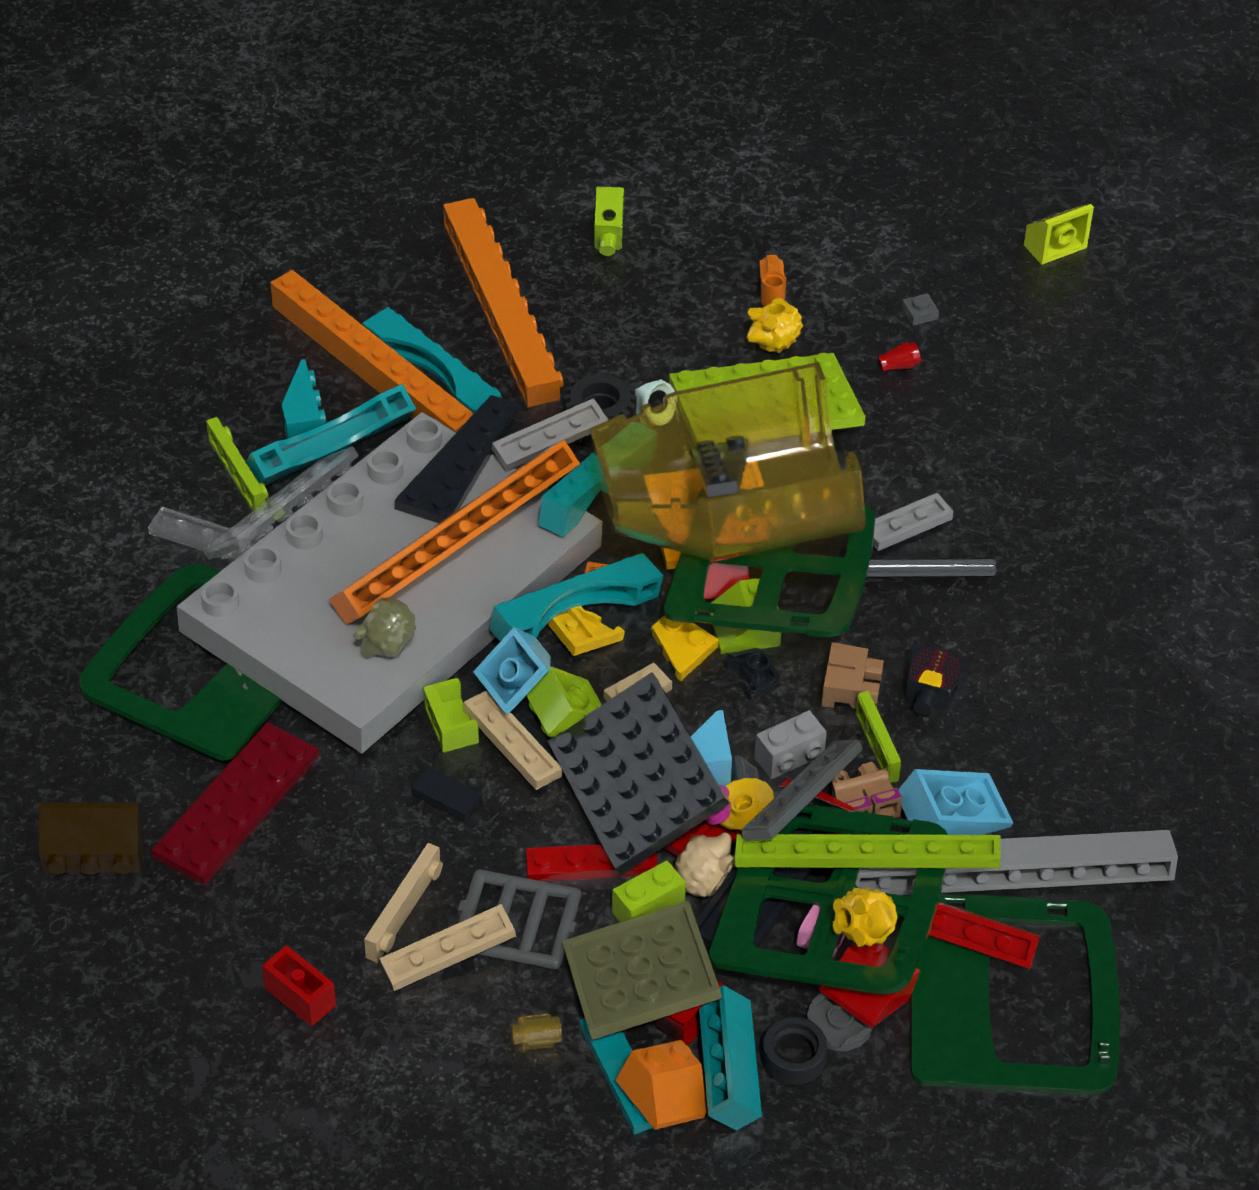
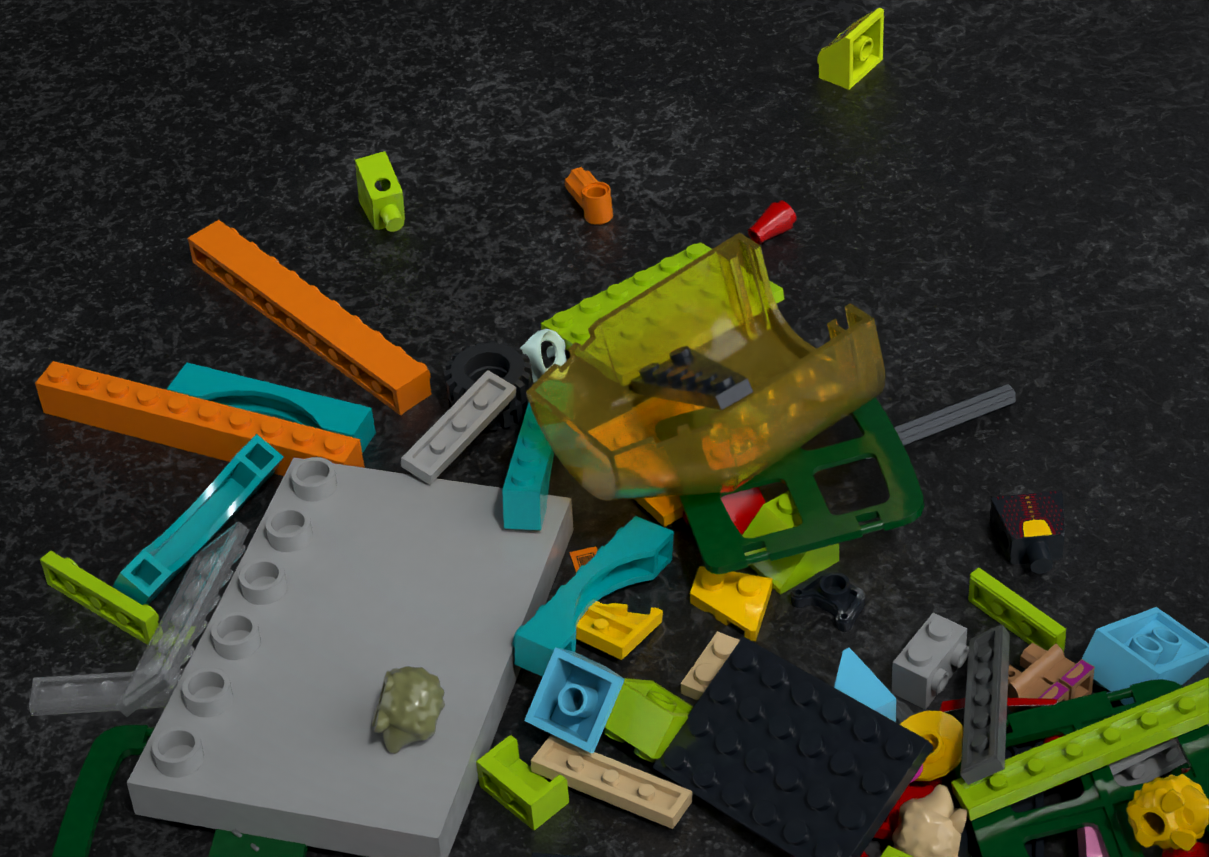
camera: 20 degrees left, 5 degrees down
teal slope [282,359,326,439] -> none
orange brick [329,439,580,625] -> none
black wing [394,395,518,523] -> none
yellow animal [747,298,803,353] -> none
medium nougat hips [822,642,884,710] -> none
light grey plate [873,493,954,551] -> none
dark grey plate [902,293,939,326] -> none

